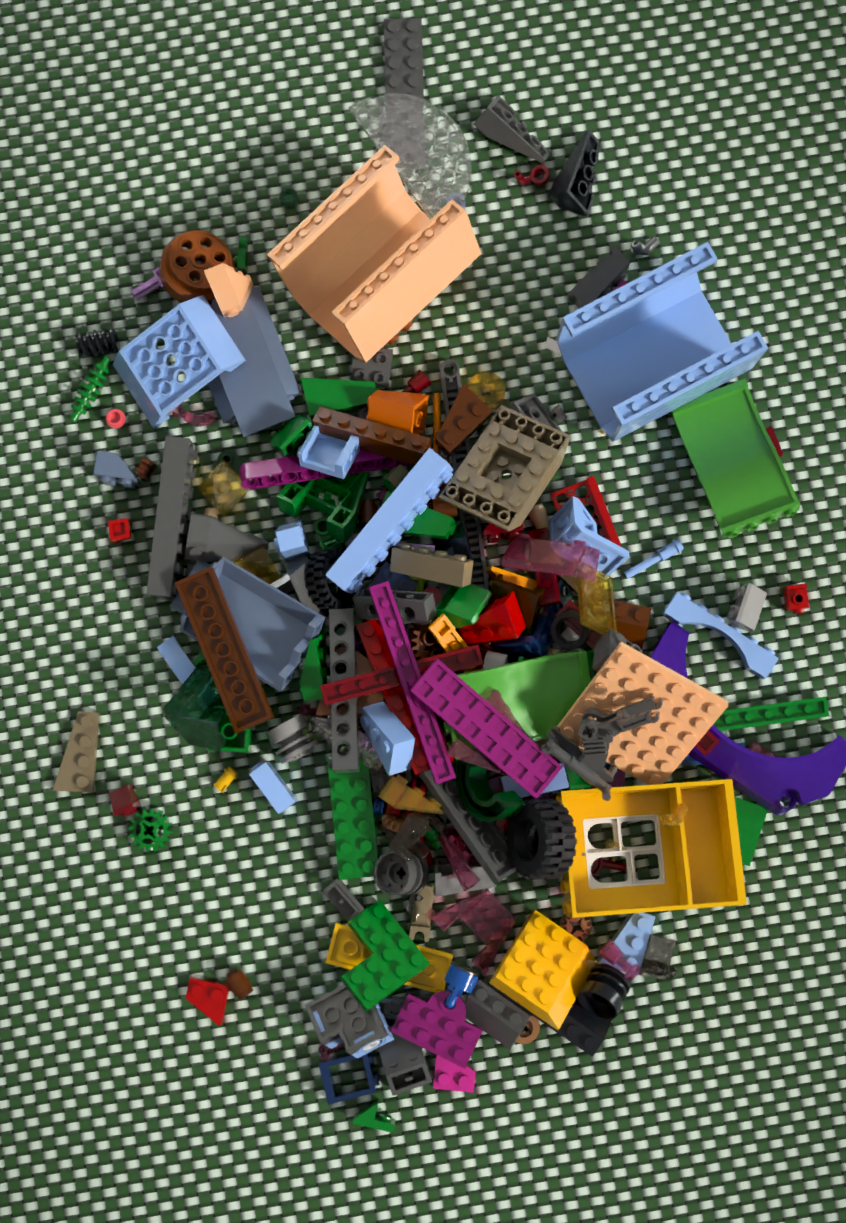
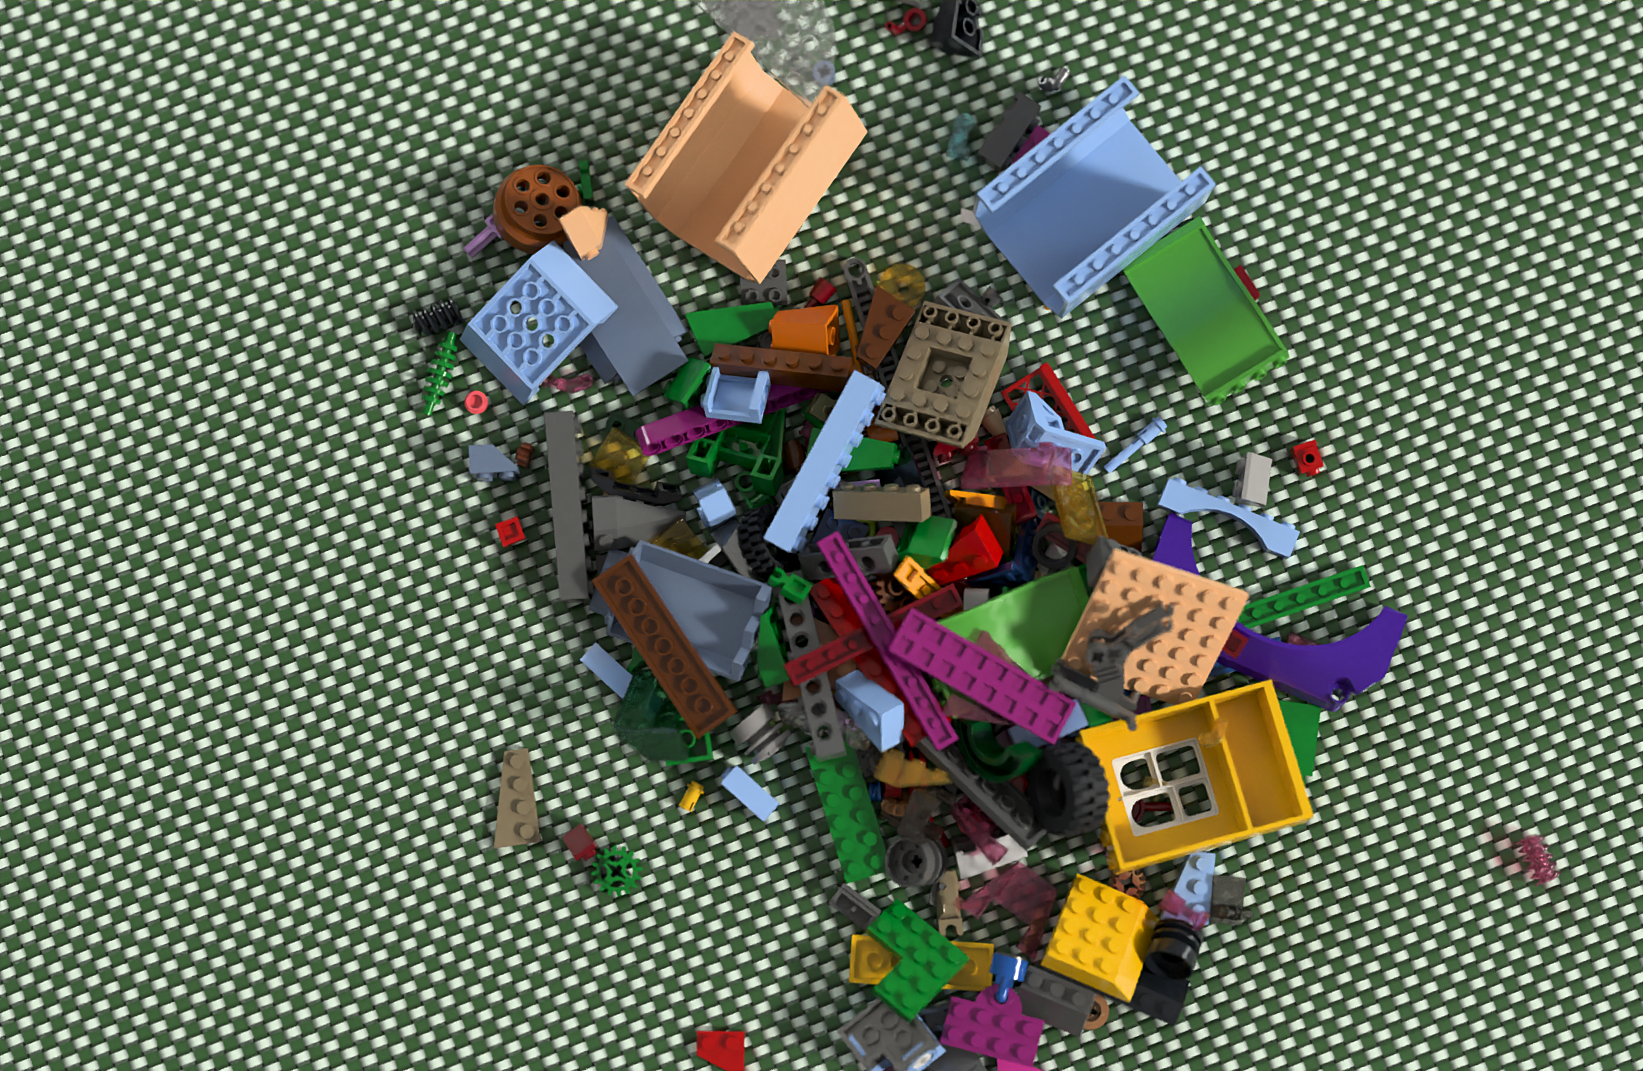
camera: 15 degrees left, 0 degrees up
reddish brown brick [225,968,253,1000] -> none
clear green tile [279,188,299,209] -> none
green wheel [423,823,451,851] -> none
none -> black slope [589,466,682,504]
none -> green plate [767,567,813,605]
none -> clear light blue leg [946,113,975,162]

